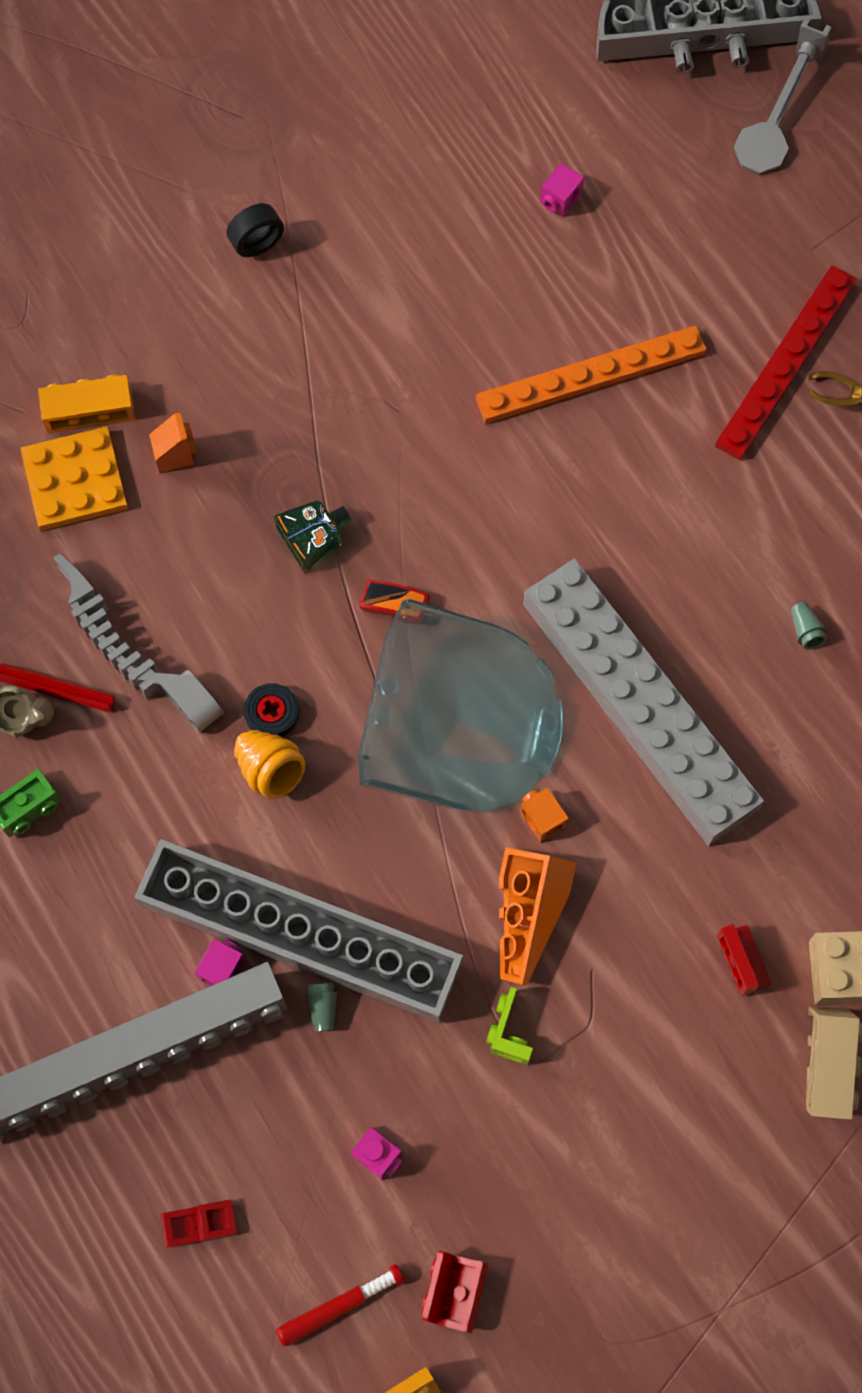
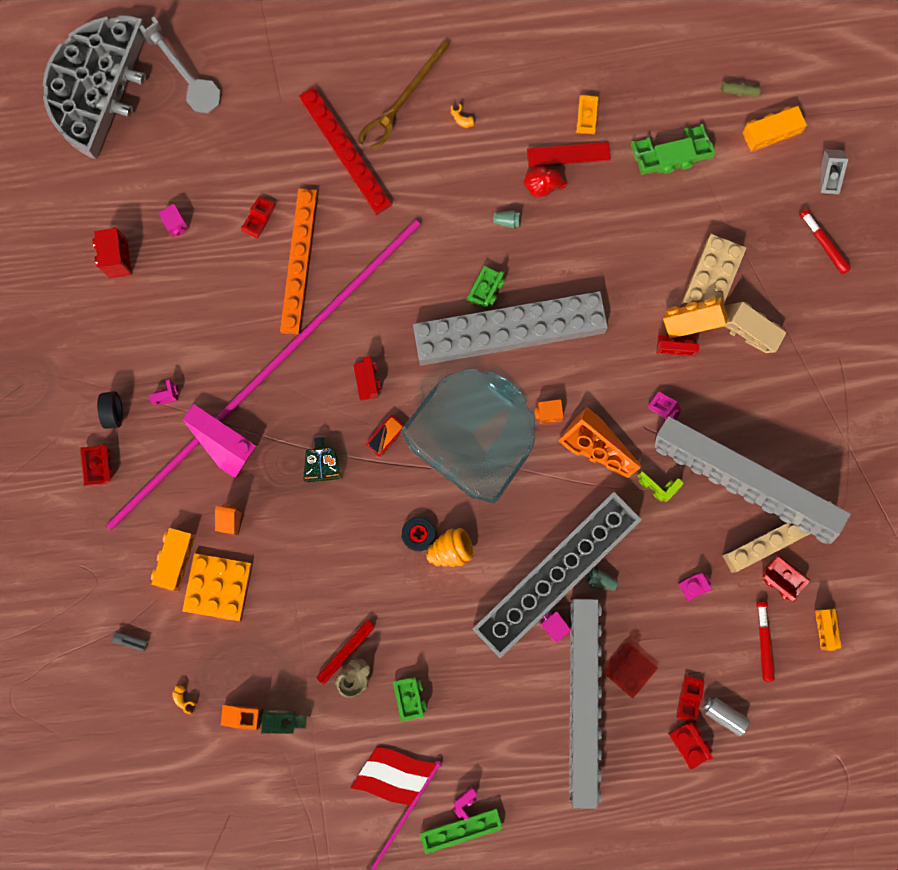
camera: 60 degrees left, 10 degrees up
light grey piece [53,554,224,733] -> none
none -> red bracket [80,444,113,486]
none -> red brick [92,228,132,278]
none -> dark pink piece [106,220,420,530]
none -> dark pink bracket [149,379,179,406]
none -> dark pink wedge [182,404,257,478]
none -> red slope [241,196,275,239]
none -> red bracket [353,356,381,401]
none -> bright green bracket [467,266,506,310]
none -> clear red hinge [602,642,658,699]
none -> dark pink bracket [648,392,681,420]
none -> light grey brick [654,416,851,544]
none -> light orange brick [663,297,728,339]
none -> red bracket [668,722,714,770]
none -> light grey brick [703,697,750,736]
none -> tan brick [722,501,833,573]

